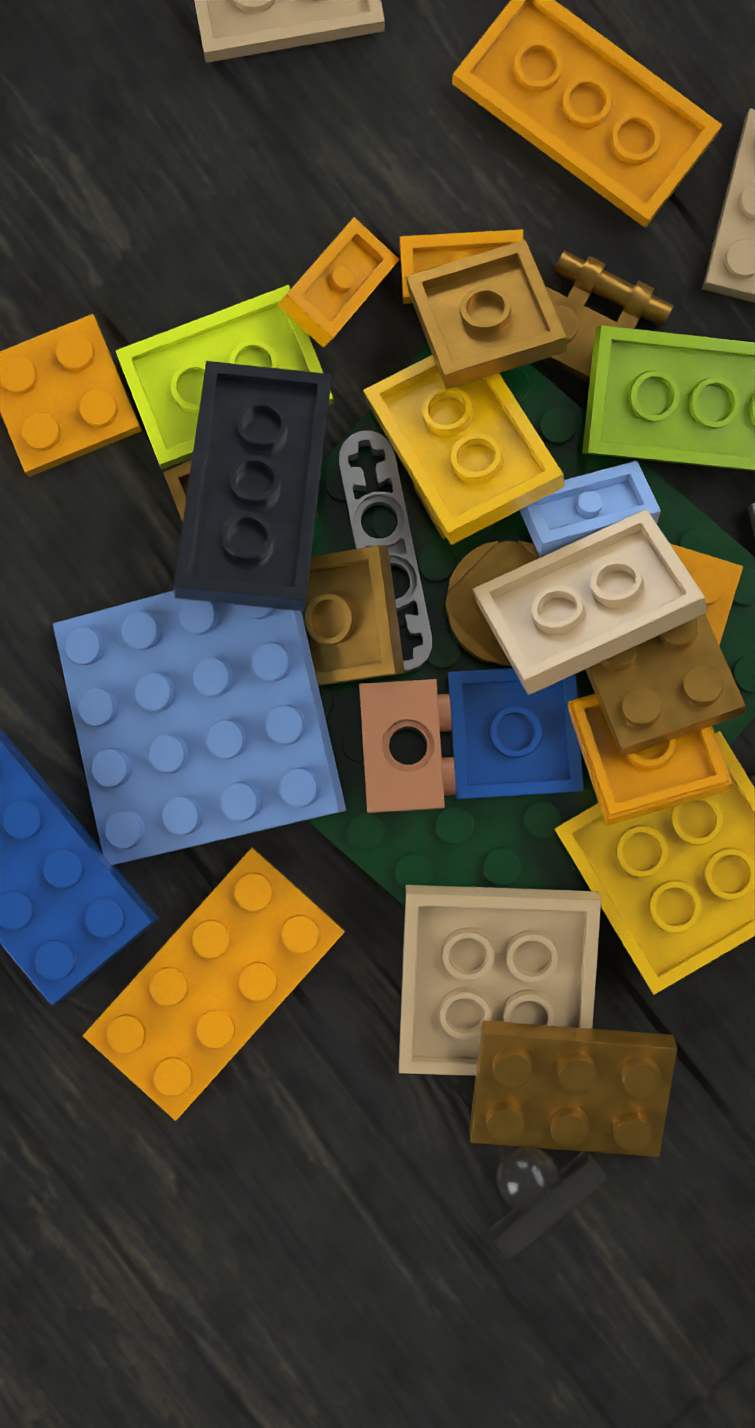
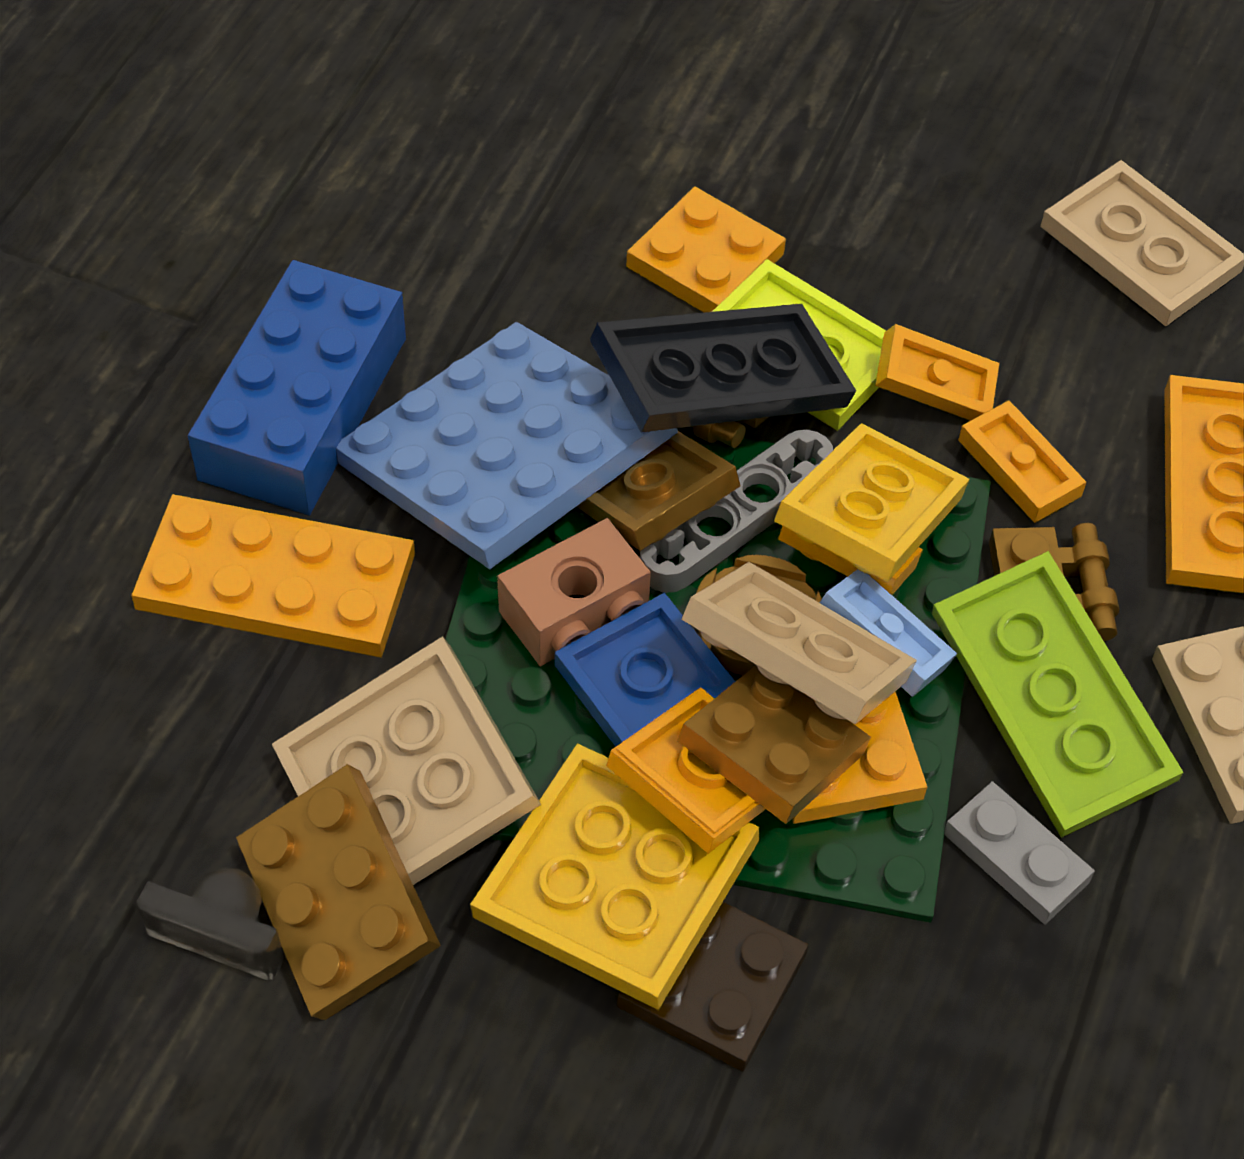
camera: 60 degrees right, 30 degrees down
pearl gold plate [406,240,567,389] -> none

